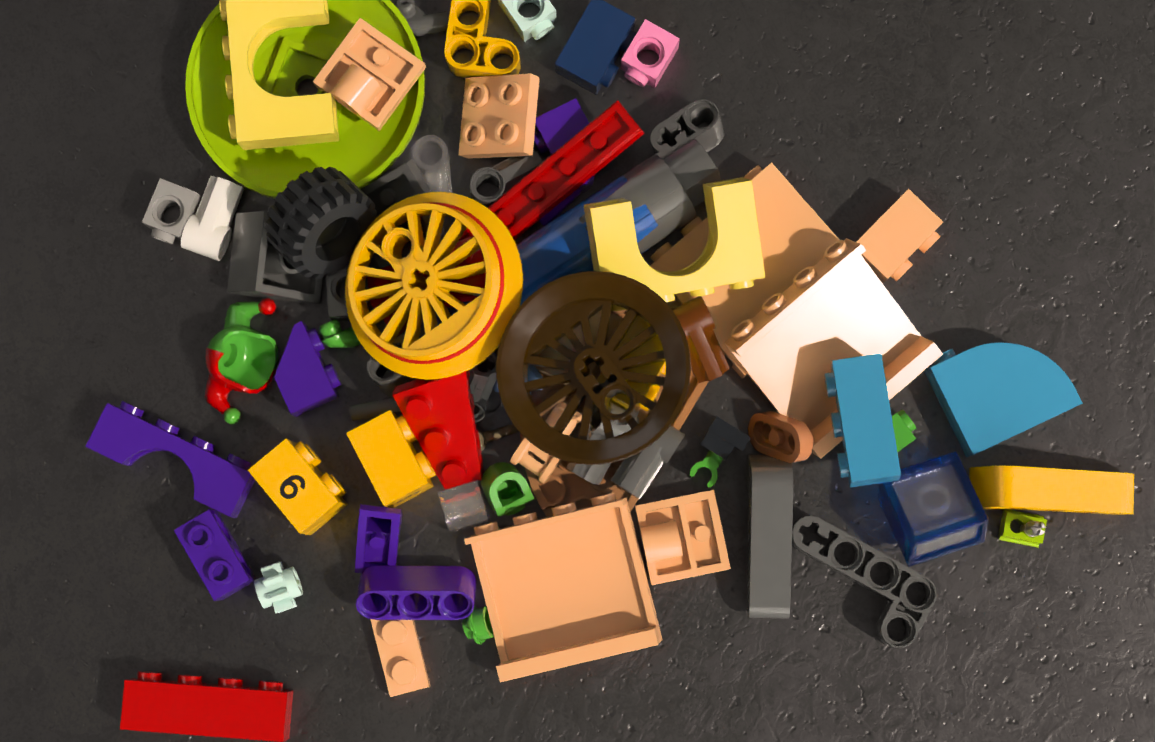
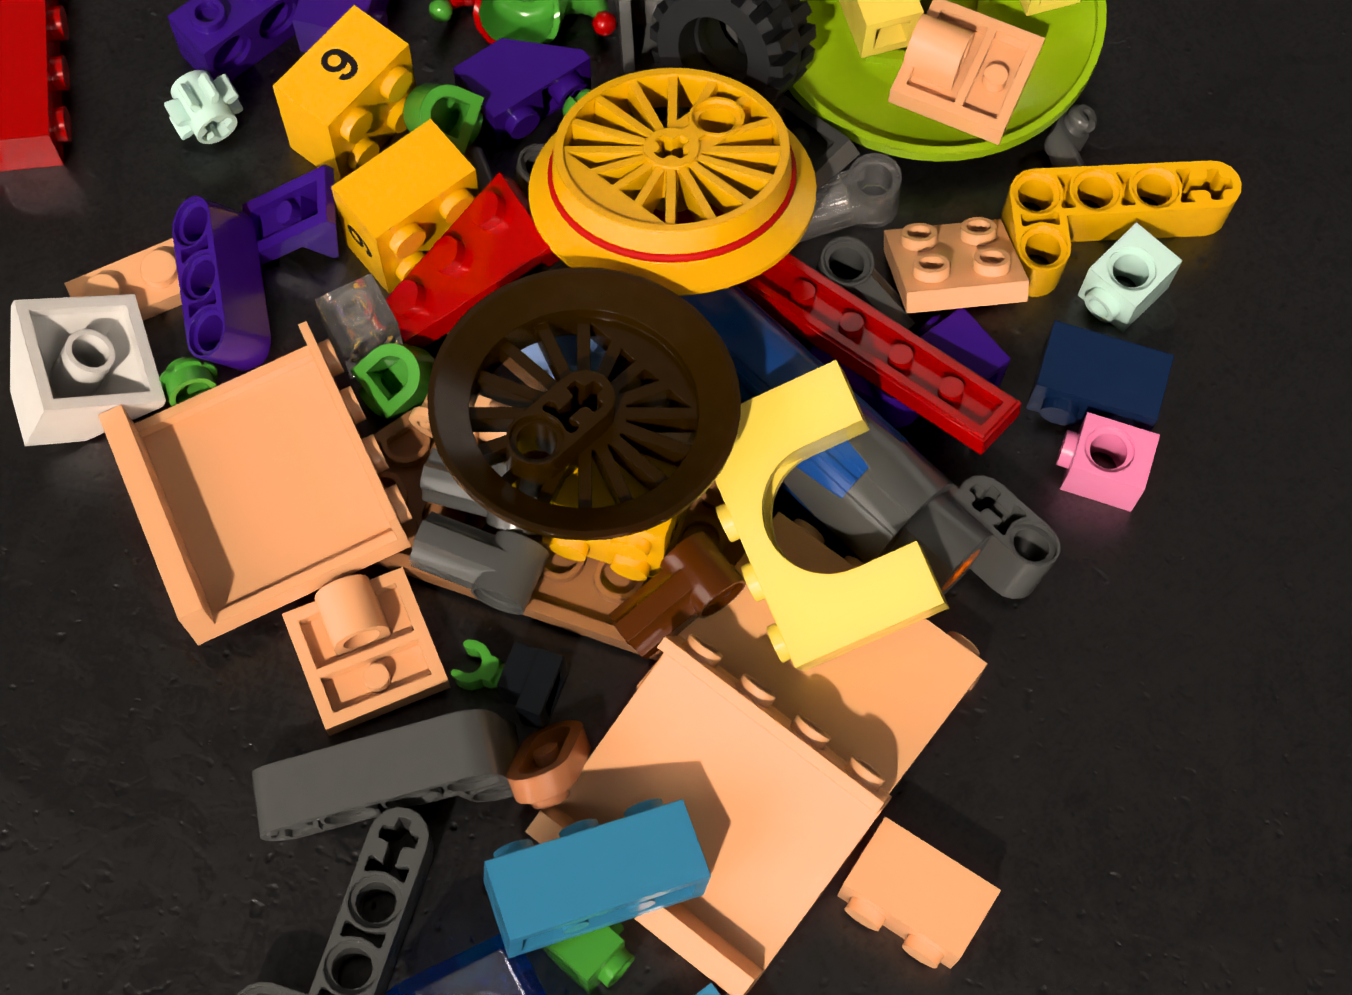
camera: 70 degrees right, 15 degrees down
none -> white slope [10,294,166,446]
none -> bright green plate [403,83,484,154]

